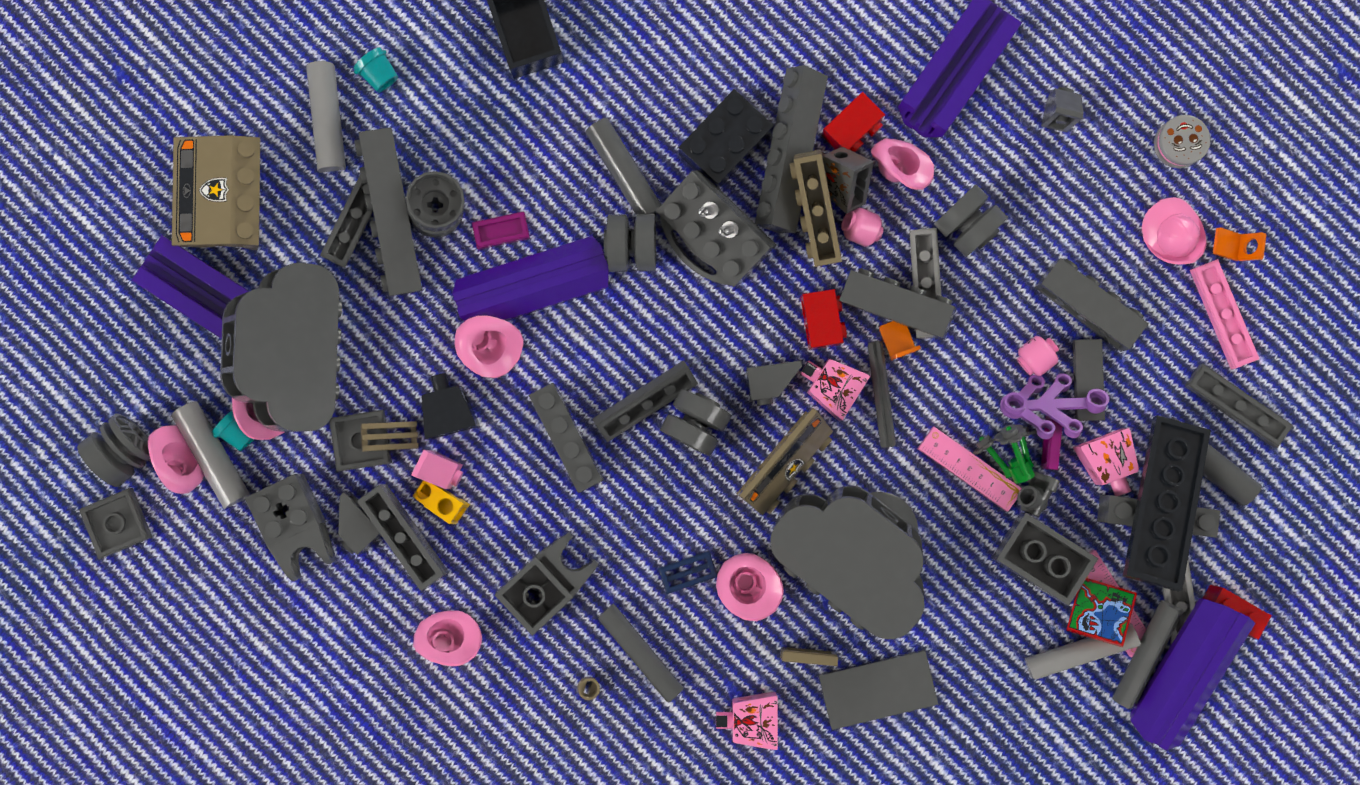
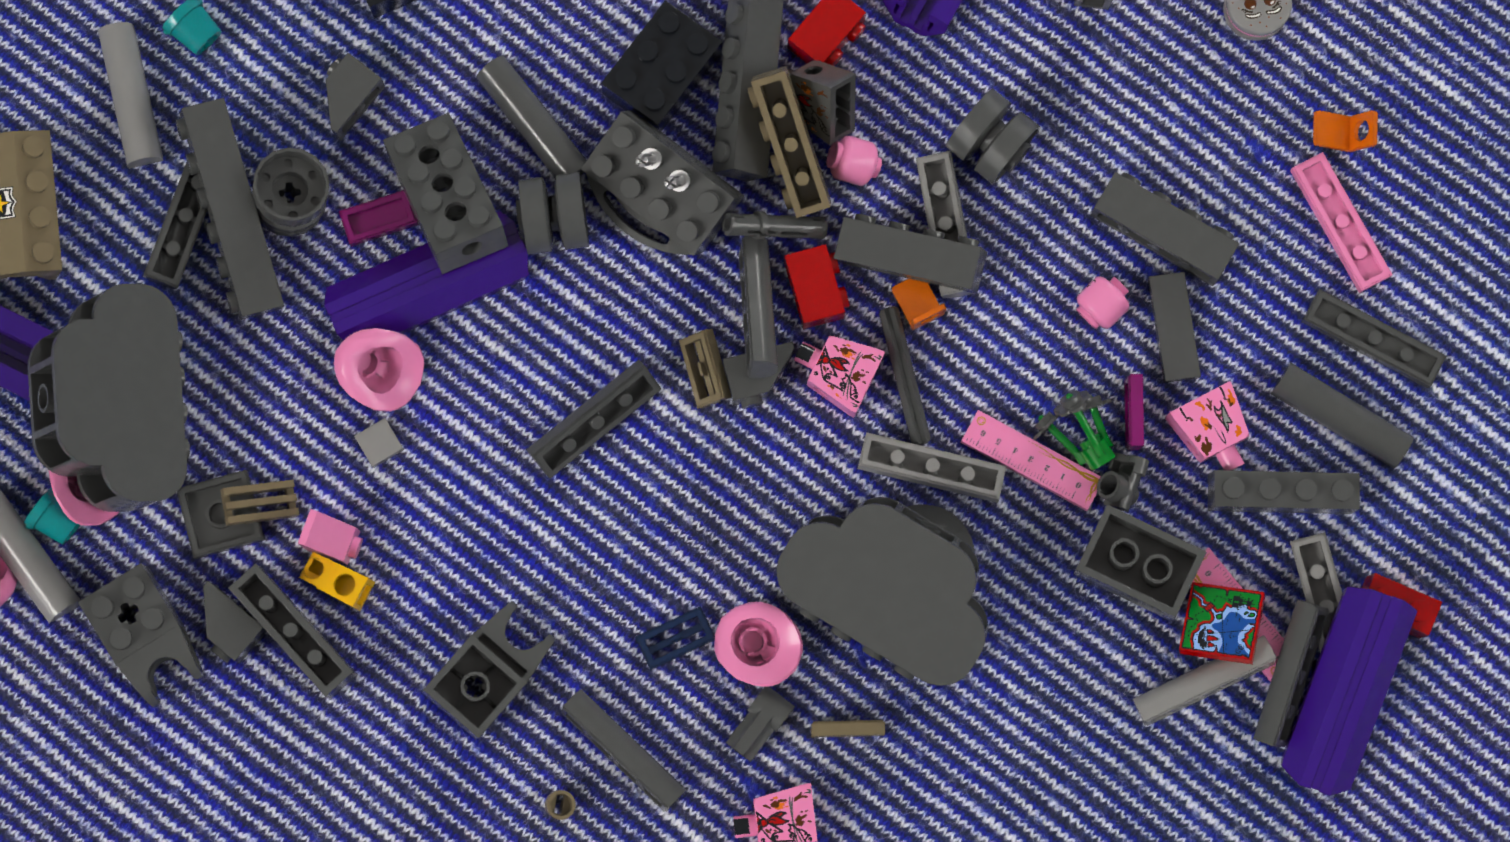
camera: 15 degrees left, 5 degrees down
bright pink hat [413,610,482,666] -> none
black torso [421,373,480,440] -> none
dark grey brick [529,383,604,493] -> none
dark grey wheel [660,389,732,457] -> none
dark tan piece [736,408,833,516] -> none
dark grey tile [818,649,939,730] -> none
bright pink hat [871,138,934,190] -> none
medium lavender plant [1000,373,1109,439] -> none
black plate [1123,415,1211,592] -> none
bright pink hat [1142,197,1207,265] -> none
none -> dark grey slope [326,53,385,141]
none -> light grey tile [354,418,404,468]
none -> dark grey brick [383,113,508,274]
none -> dark tan tile [679,329,732,409]
none -> dark grey pin [722,211,828,240]
none -> dark grey piece [726,687,796,762]
none -> dark grey brick [738,236,778,378]
none -> light grey brick [857,432,1007,503]

